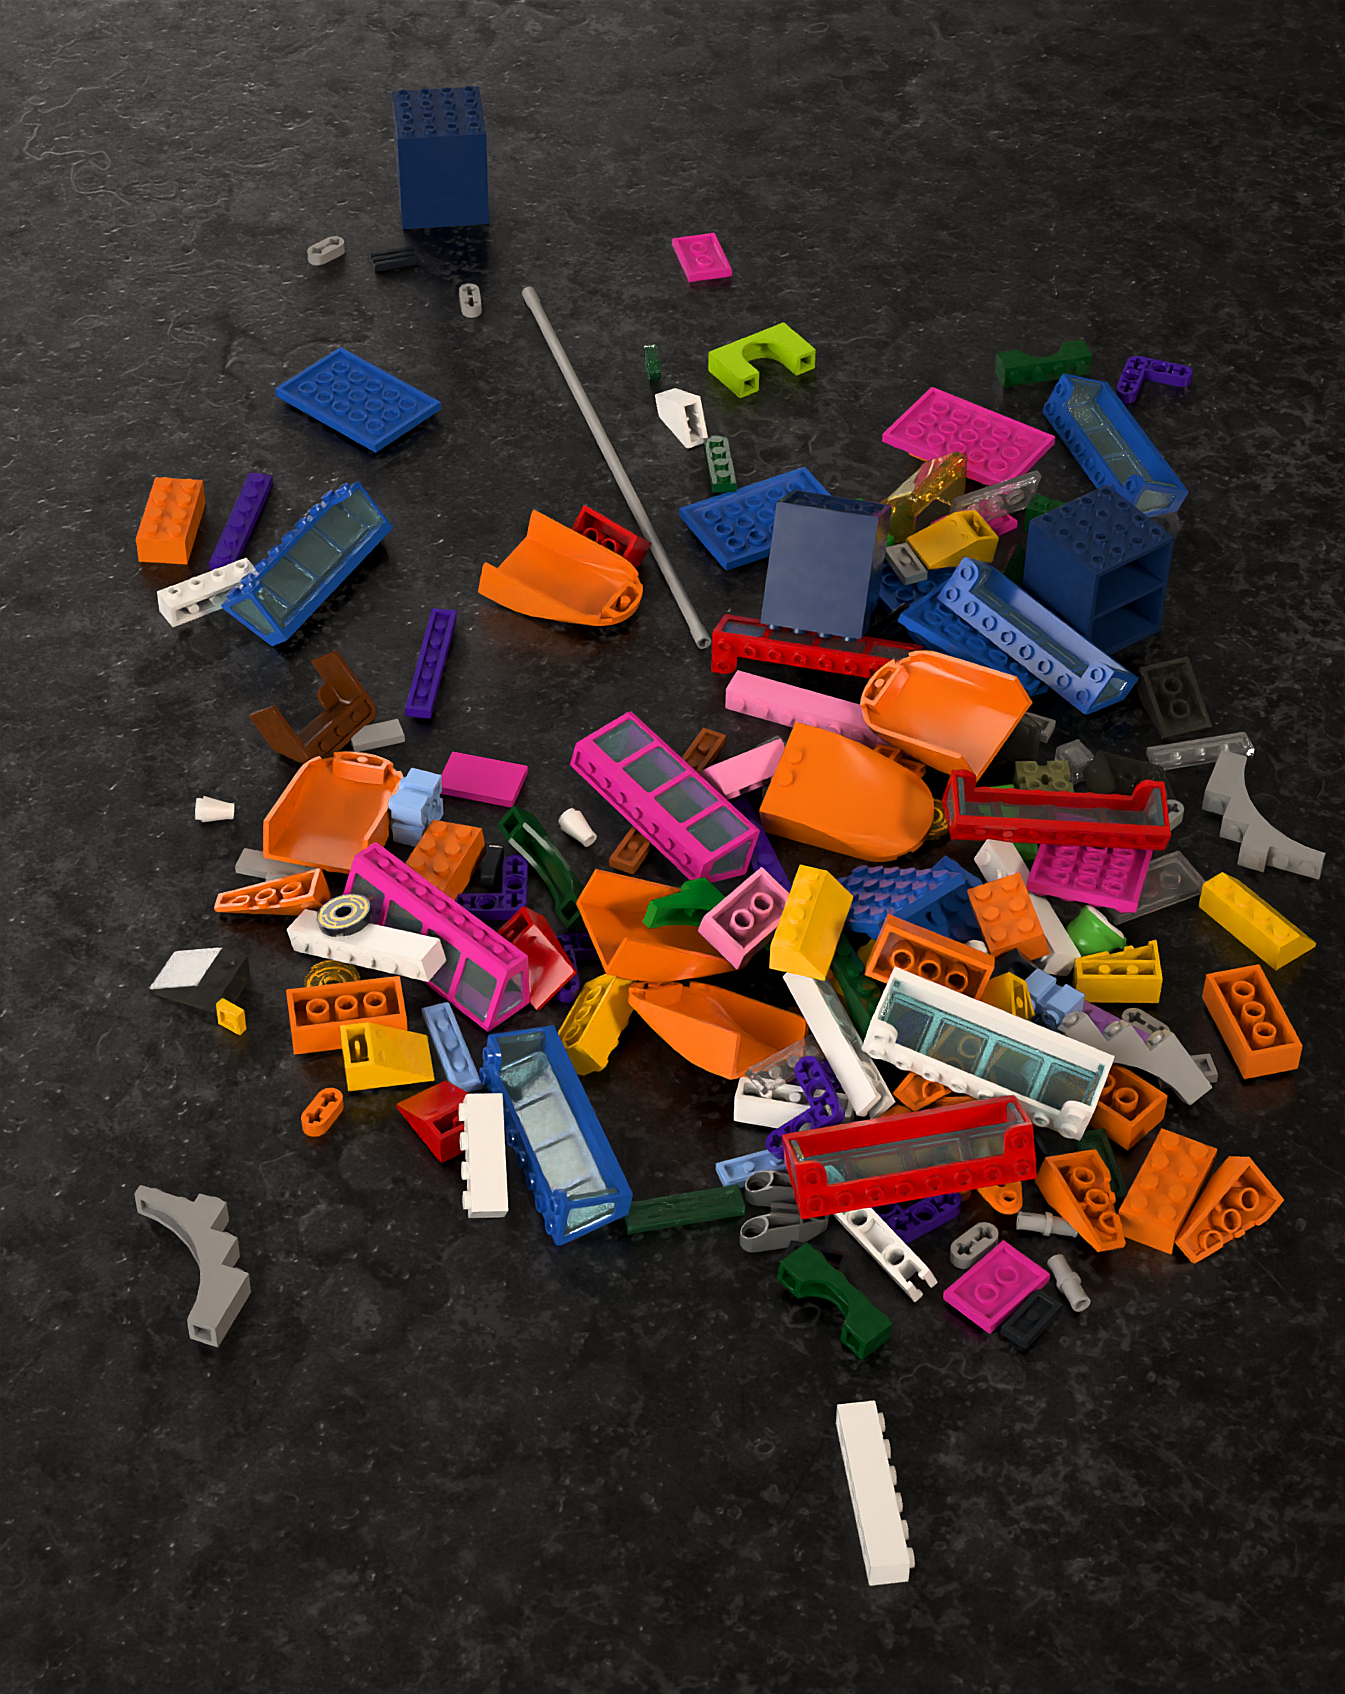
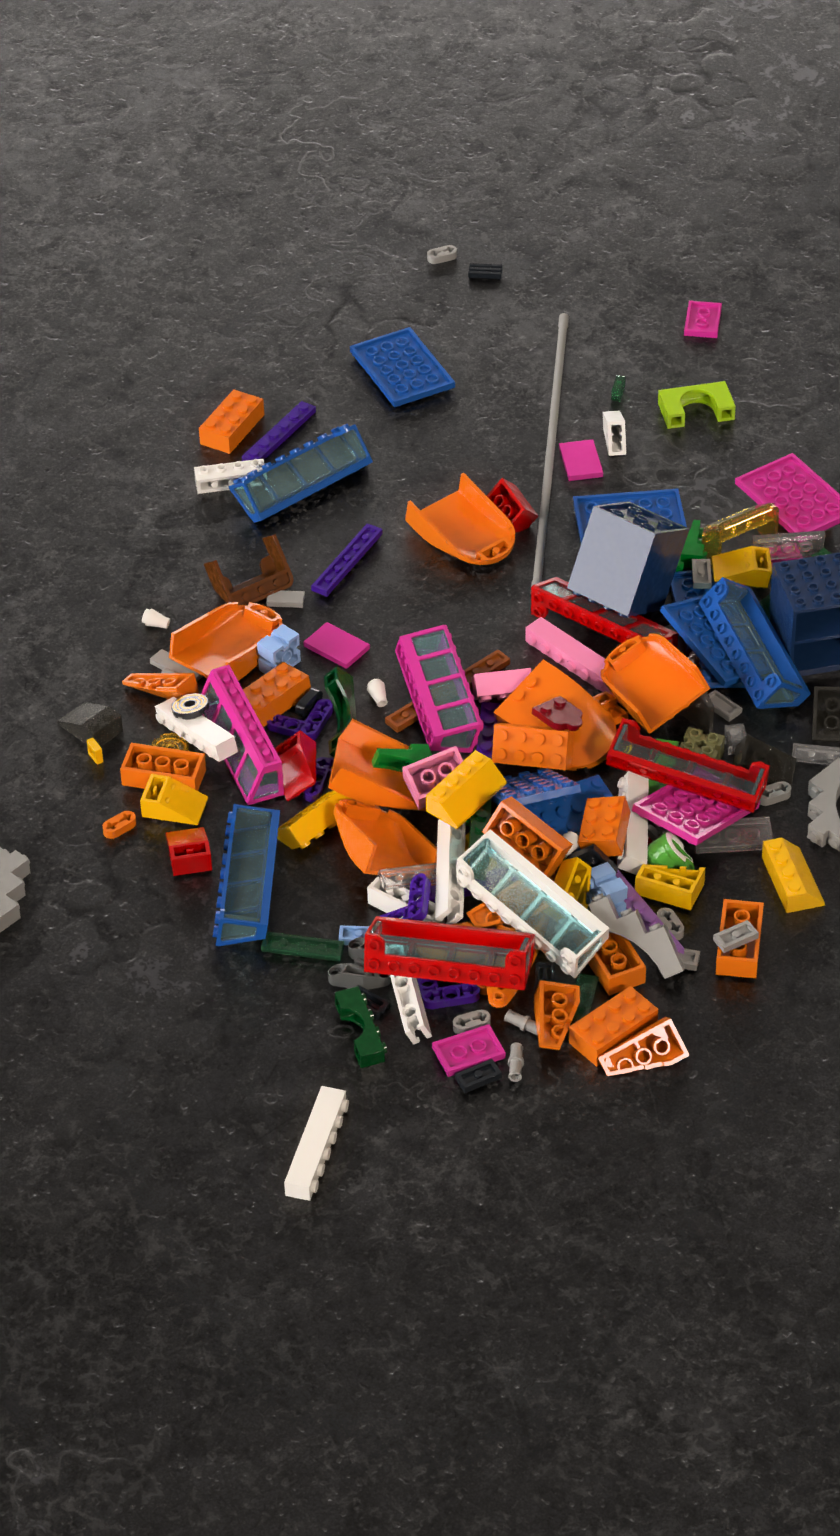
camera: 25 degrees right, 0 degrees up
dark blue container [392,86,489,229] -> none
light blue tile [421,1002,482,1093] -> none
light grey beam [459,284,482,318] -> none
white brick [459,1093,508,1218] -> none
dark green plate [704,436,737,493] -> none
none -> orange brick [492,723,574,770]
none -> dark red plate [532,696,583,731]
none -> dark pink tile [559,439,603,481]
none -> light grey plate [713,920,759,953]

